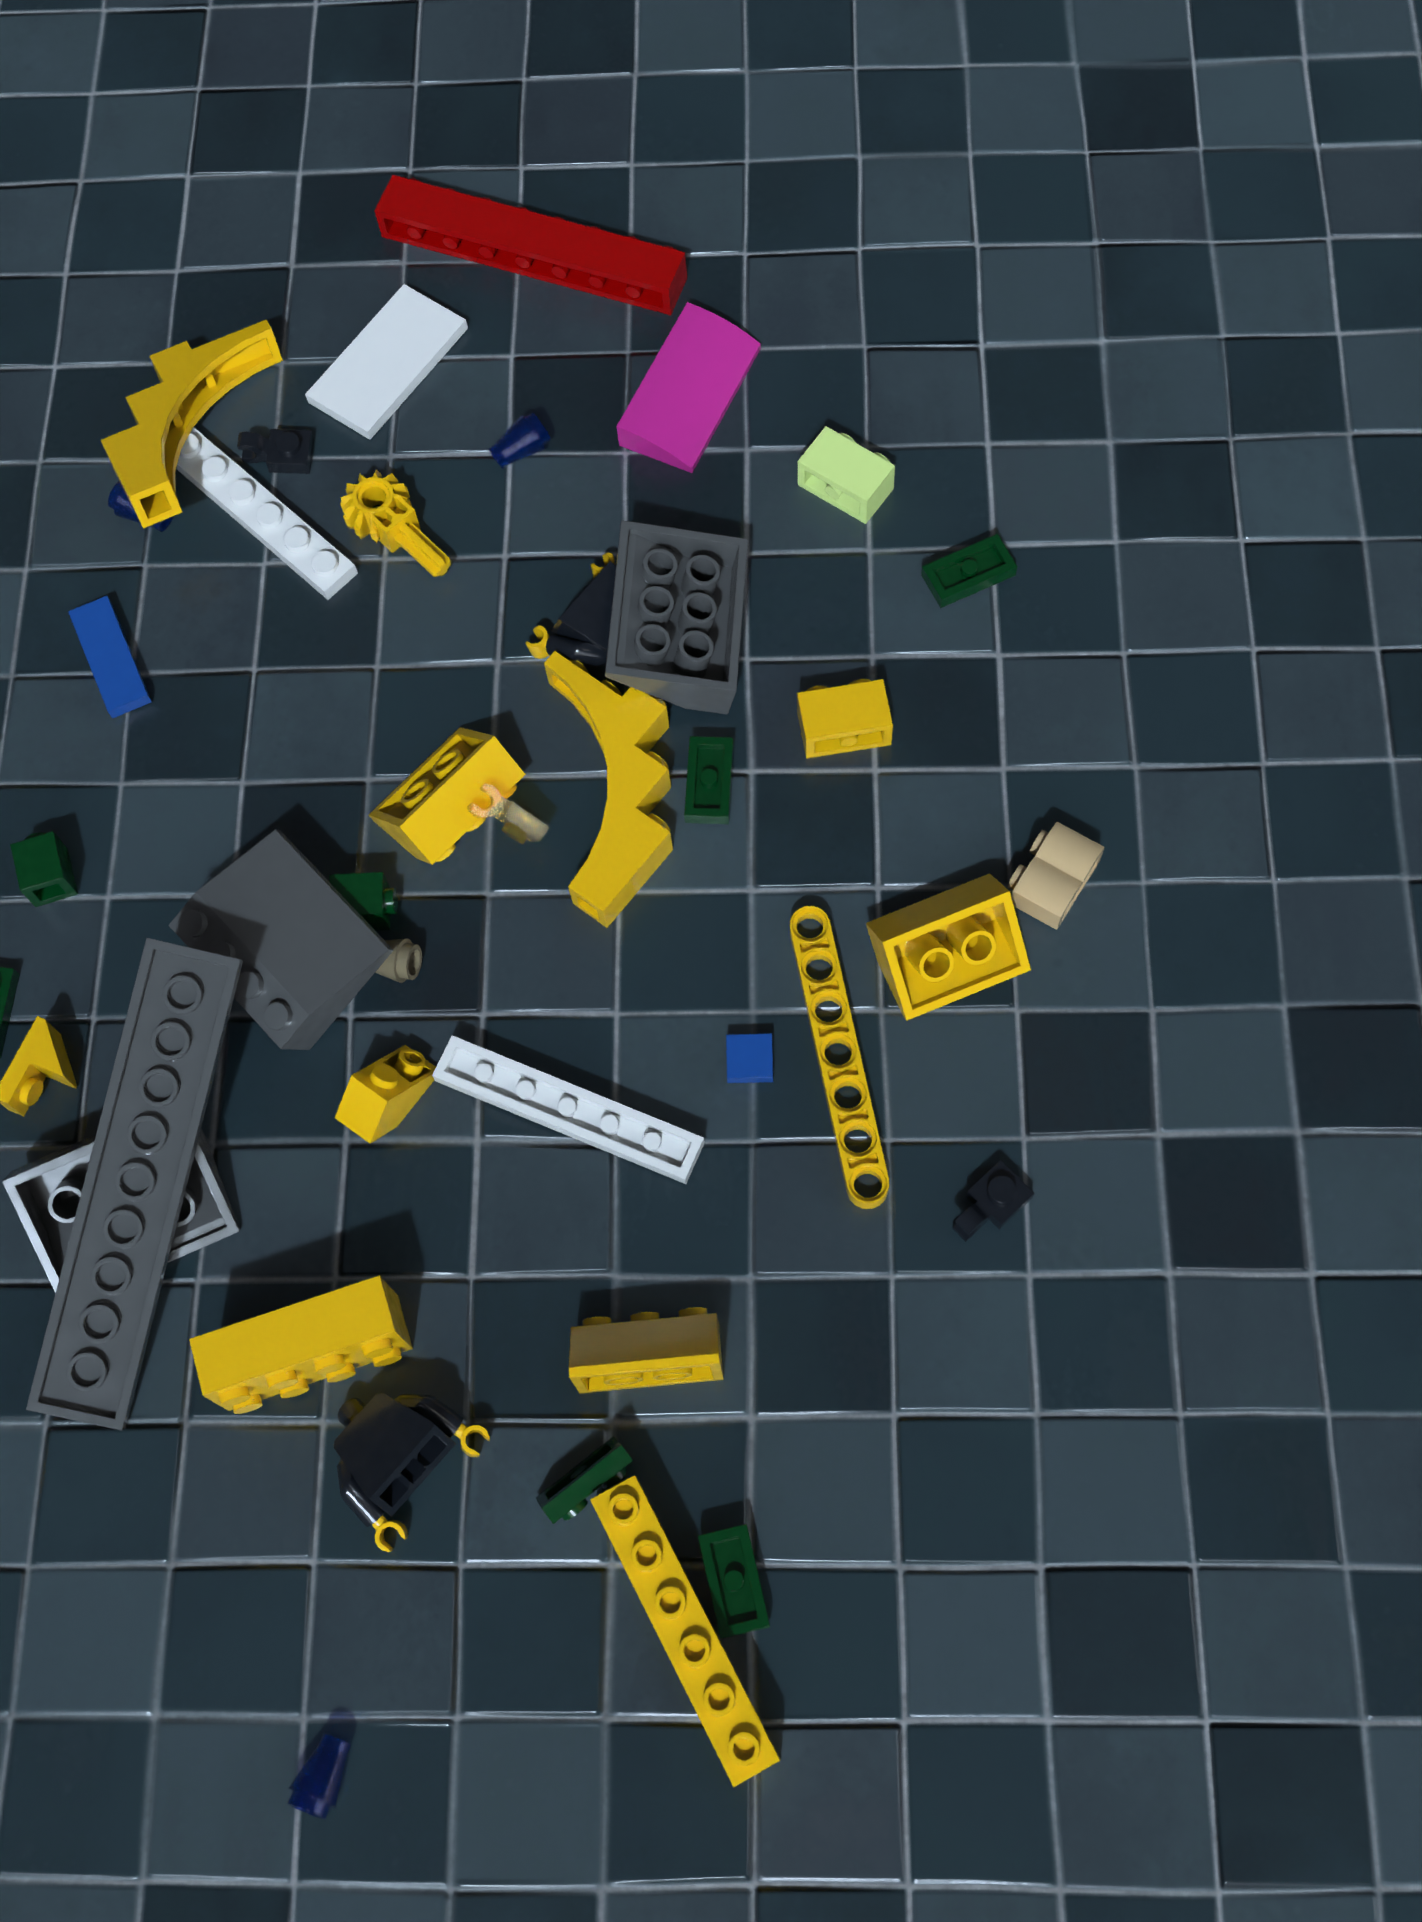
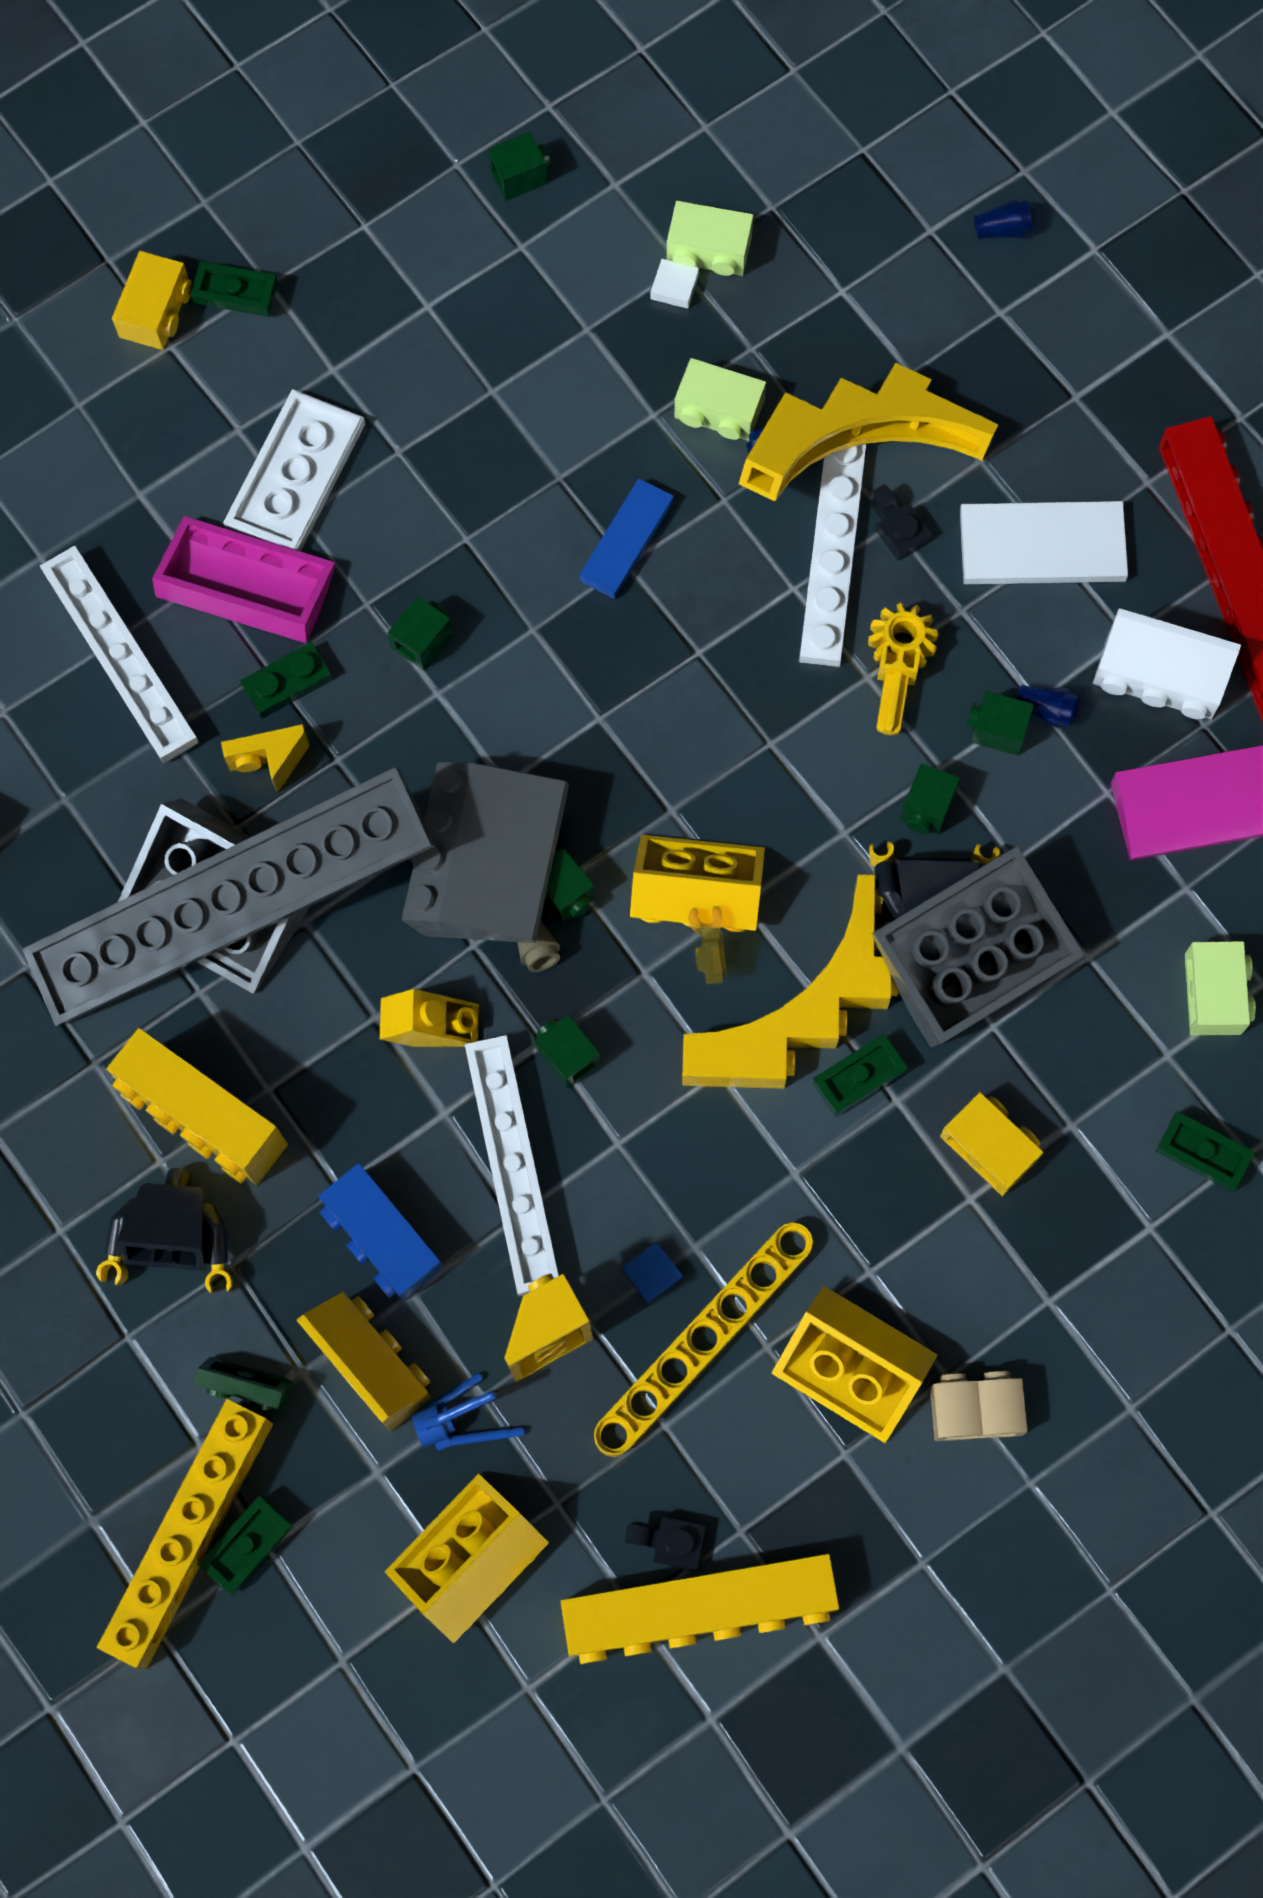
camera: 50 degrees right, 5 degrees up
none -> blue brick [318,1163,444,1302]
none -> yellow slope [384,1473,549,1643]
none -> blue plant [411,1373,526,1451]
none -> yellow slope [505,1273,593,1382]
none -> dark green brick [534,1015,601,1089]
none -> yellow brick [560,1554,839,1664]
none -> yellowish green brick [674,358,766,441]
none -> dark green brick [900,763,960,835]
none -> dark green brick [966,691,1034,756]
none -> clear blue cone [973,198,1033,239]
none -> white slope [1093,608,1241,720]

